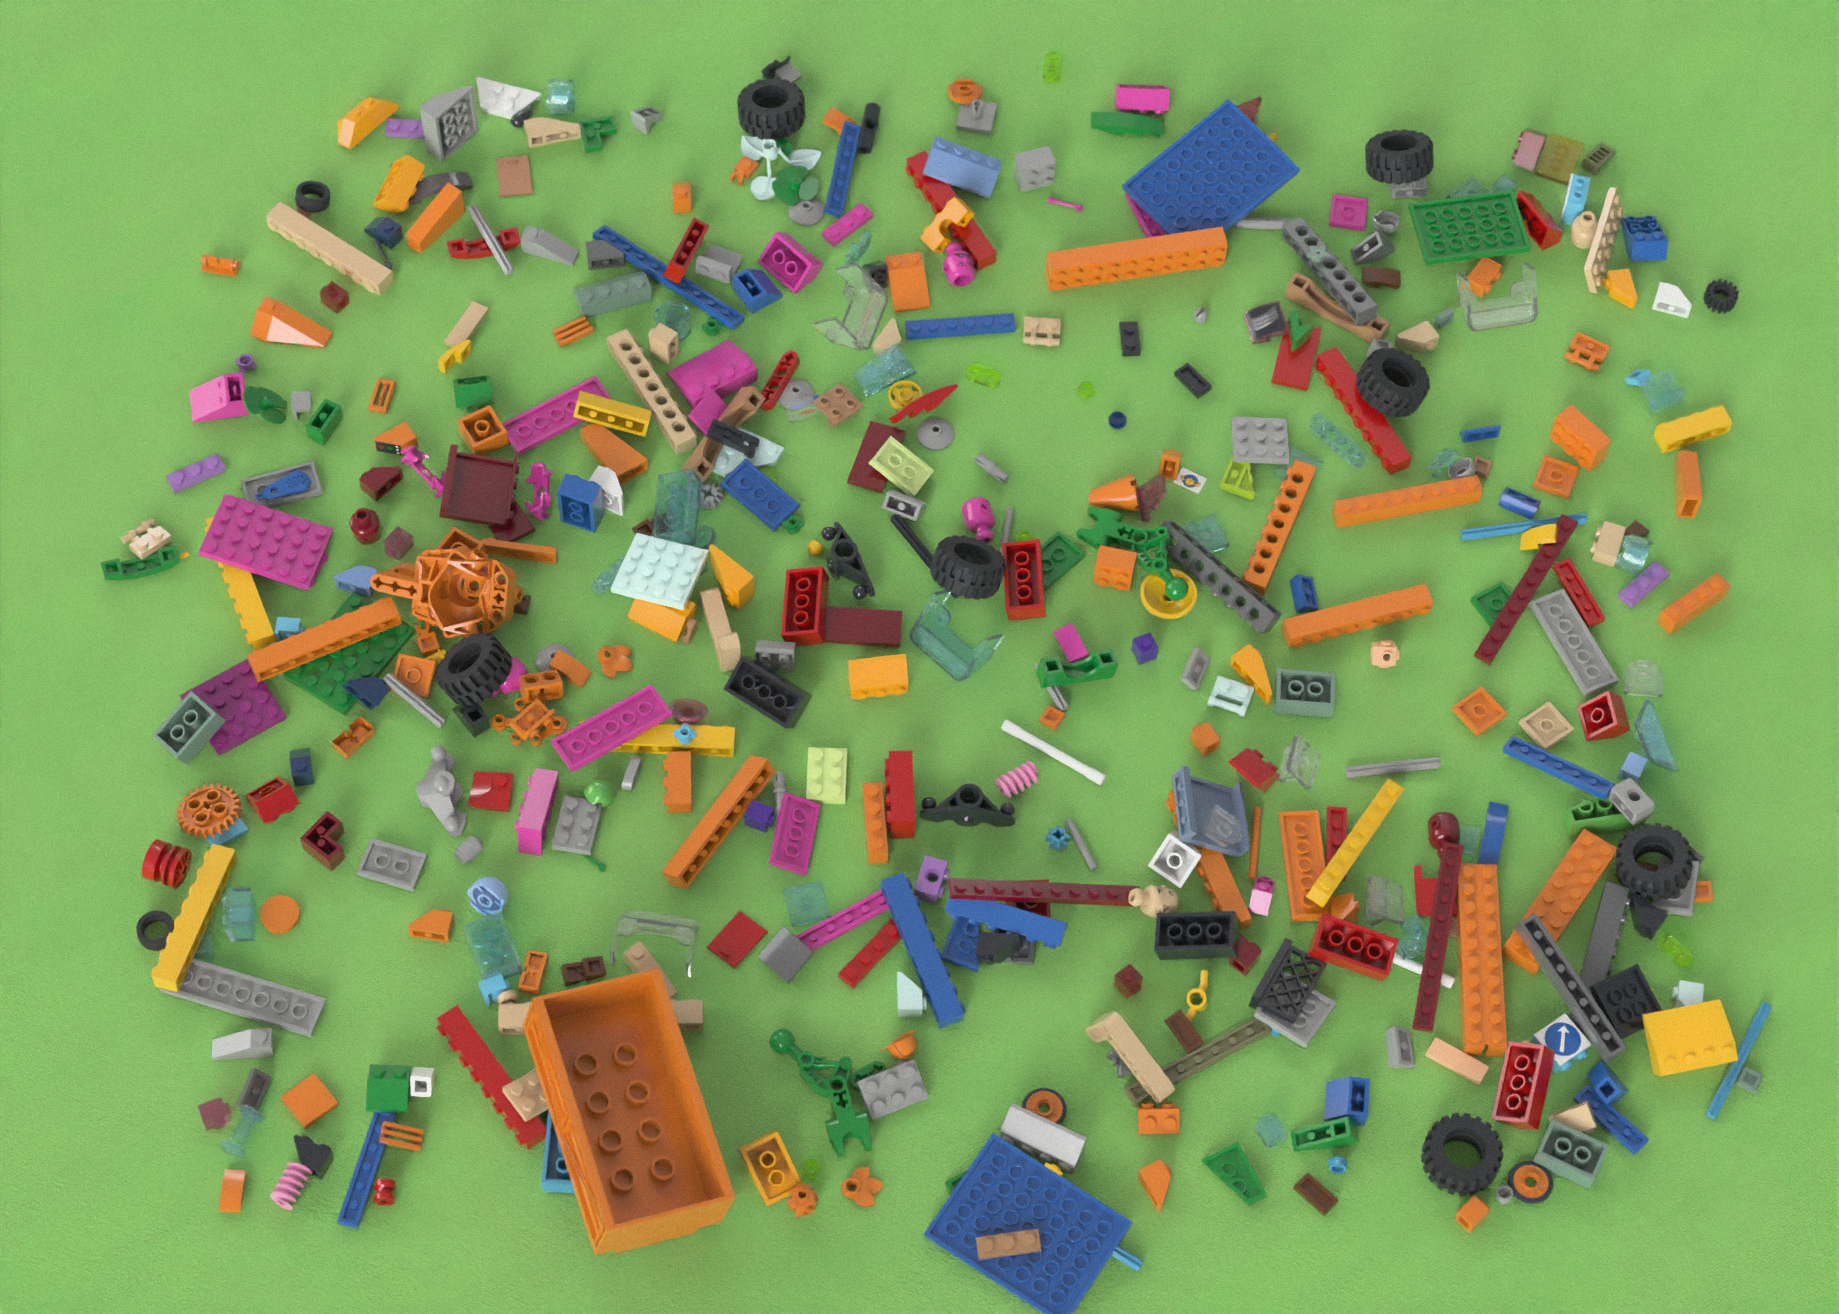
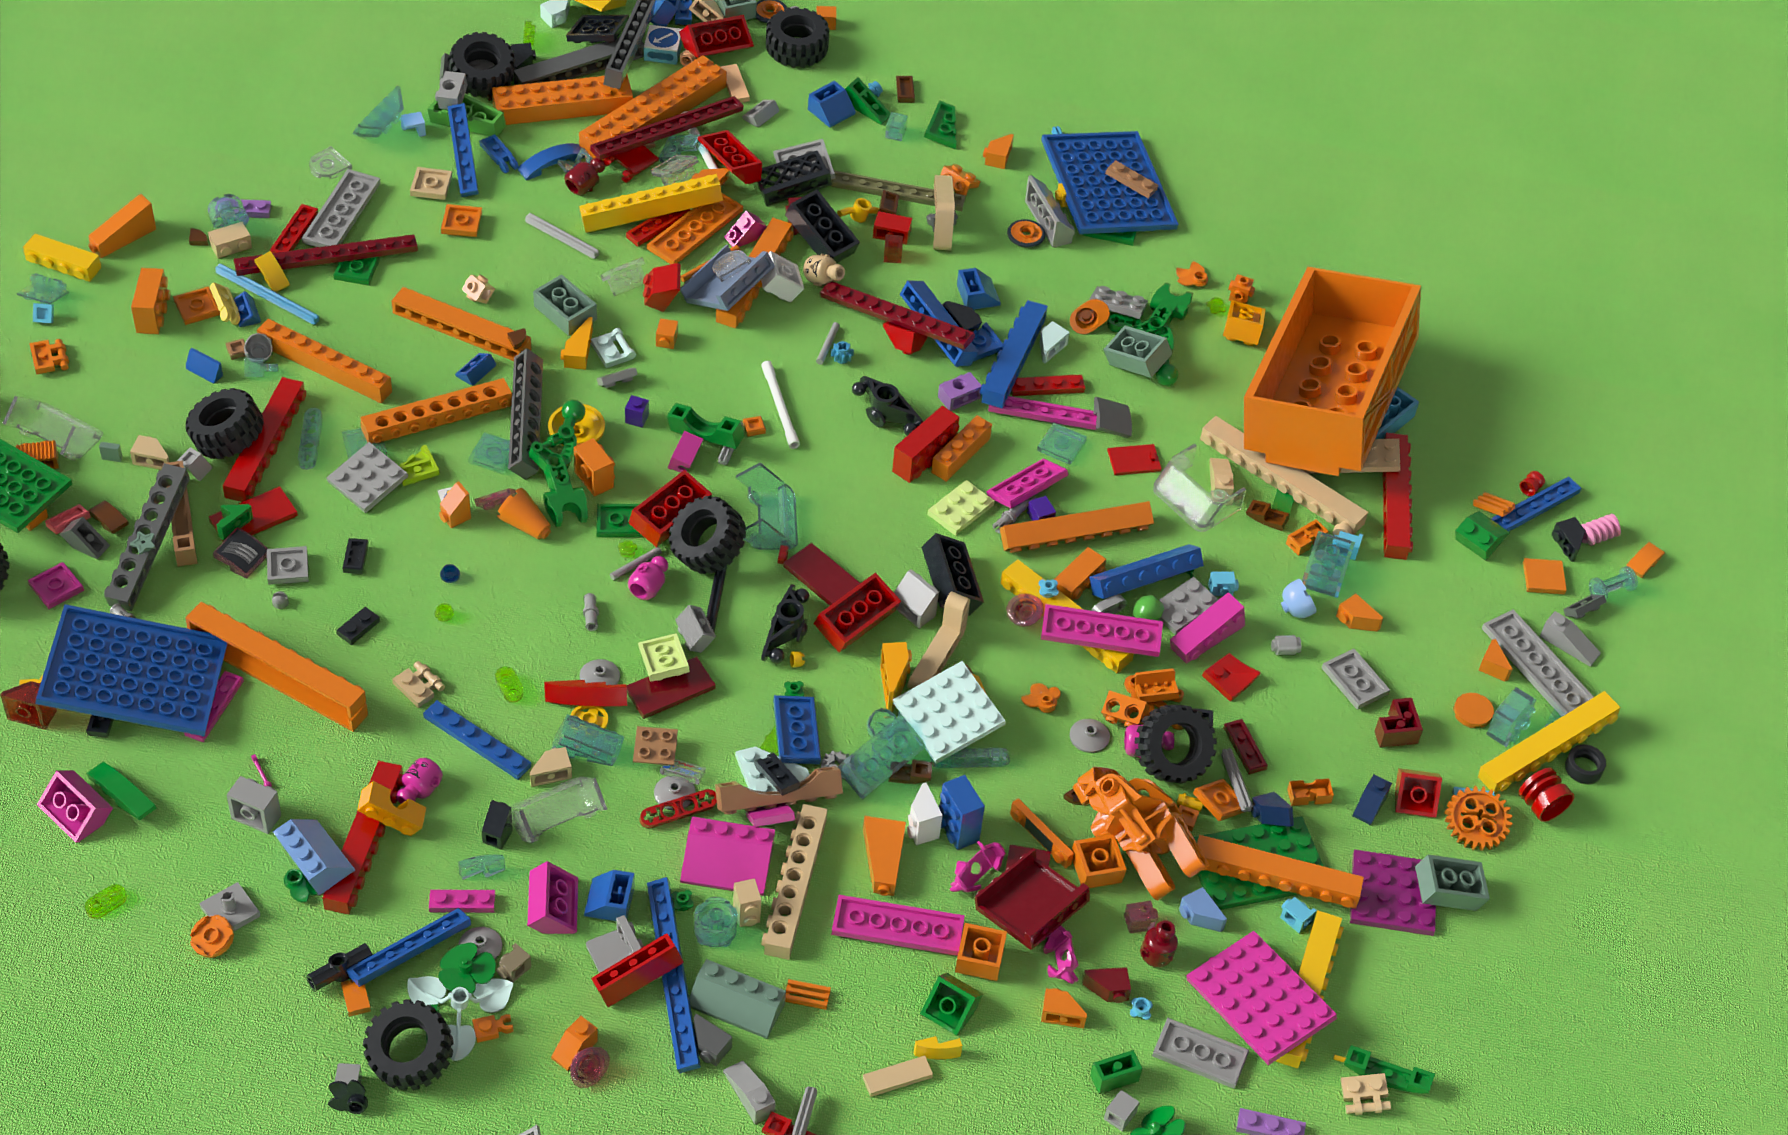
camera: 140 degrees left, 10 degrees down
clear pink brick [197,1097,232,1131] -> none
blue piece [255,469,312,501] -> none
orange tile [368,378,396,415] -> none
white brick [410,1067,435,1097] -> none
light grey piece [417,745,467,837] -> none
orange slope [549,649,592,688] -> none
yellow brick [573,391,652,437] -> none
light orange slope [848,654,908,700] -> none
orange slope [885,251,930,313] -> none
bright pink piece [995,760,1038,799] -> none
light grey hair [1373,210,1400,235] -> none
red slope [1577,691,1630,741] -> none
orange brick [1657,573,1730,635] -> none
none -> coral plate [45,504,91,535]
none -> light yellow hinge [210,282,240,325]
none -> light grey plate [267,546,309,585]
none -> blue hinge [479,134,518,173]
none -> dark tan brick [496,943,531,983]
none -> reddish brown tile [508,328,526,350]
none -> clear pink hat [570,1047,610,1088]
none -> red tile [777,545,789,565]
none -> red brick [873,211,912,245]
none -> blue slope [957,268,1001,309]
none -> blue brick [1089,544,1204,599]
none -> sand green brick [1103,326,1172,378]
none -> medium azure plate [1130,997,1153,1020]
none -> medium azure brick [1208,572,1239,596]
none -> dark red tile [1223,719,1268,775]
none -> orange slope [1479,639,1512,682]

